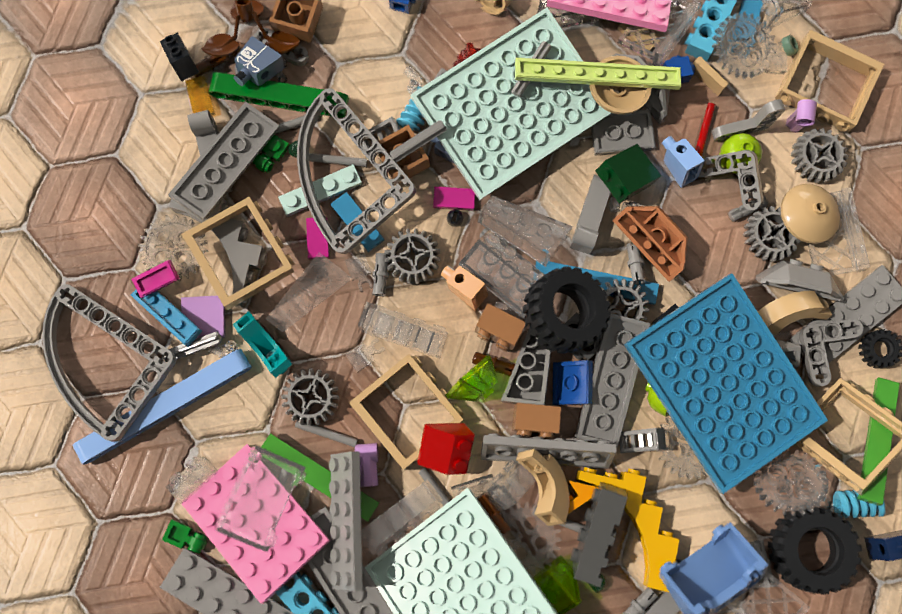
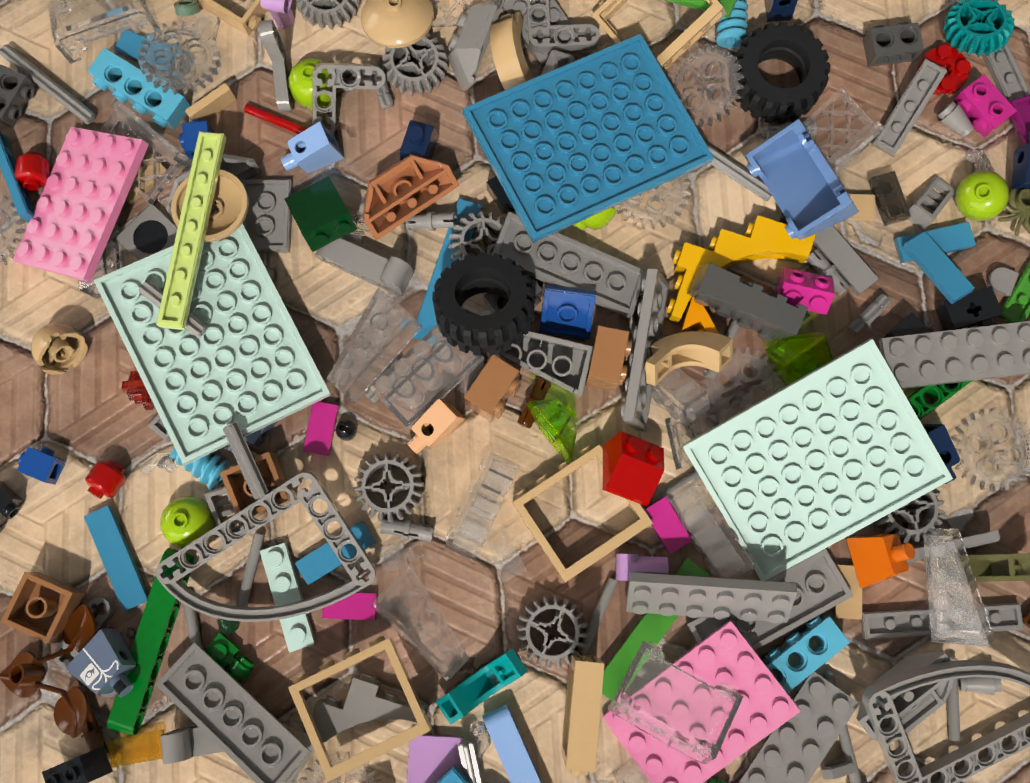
camera: 80 degrees left, 0 degrees up
reddish brown axle [478,494,511,535] -> none
light grey slope [619,428,666,453] -> none
none -> dark azure tile [84,505,149,612]
none -> red head [85,459,126,499]
none -> tile [116,203,178,260]
none -> lime cylinder [160,496,214,548]
none -> dark blue torso [400,120,439,161]
none -> tan window [561,653,604,776]
none -> dark pink tile [643,496,692,555]
none -> light grey axle [706,143,772,201]
none -> dark pink brick [776,267,835,315]

